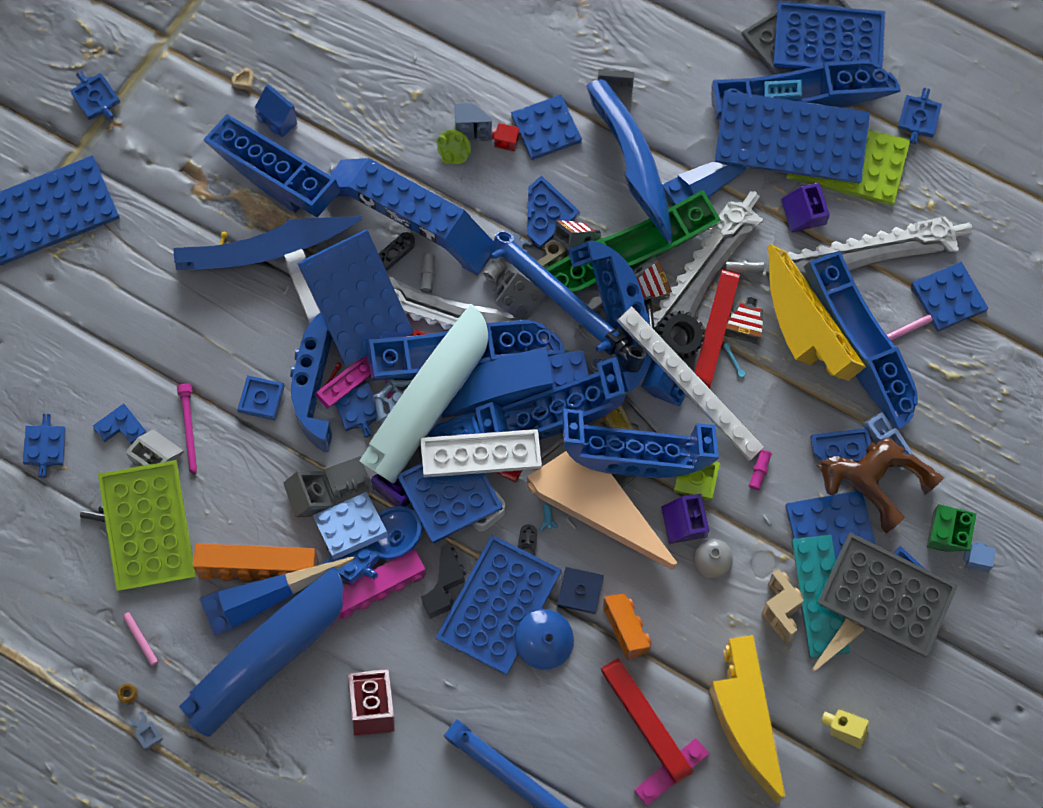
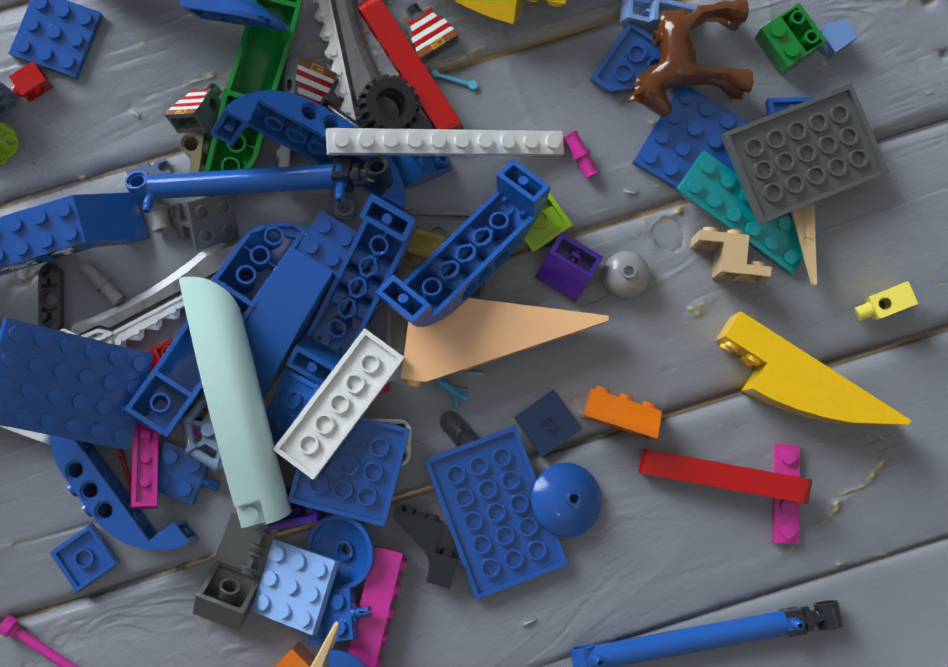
camera: 50 degrees left, 15 degrees up
blue plate [527,176,580,249] -> none

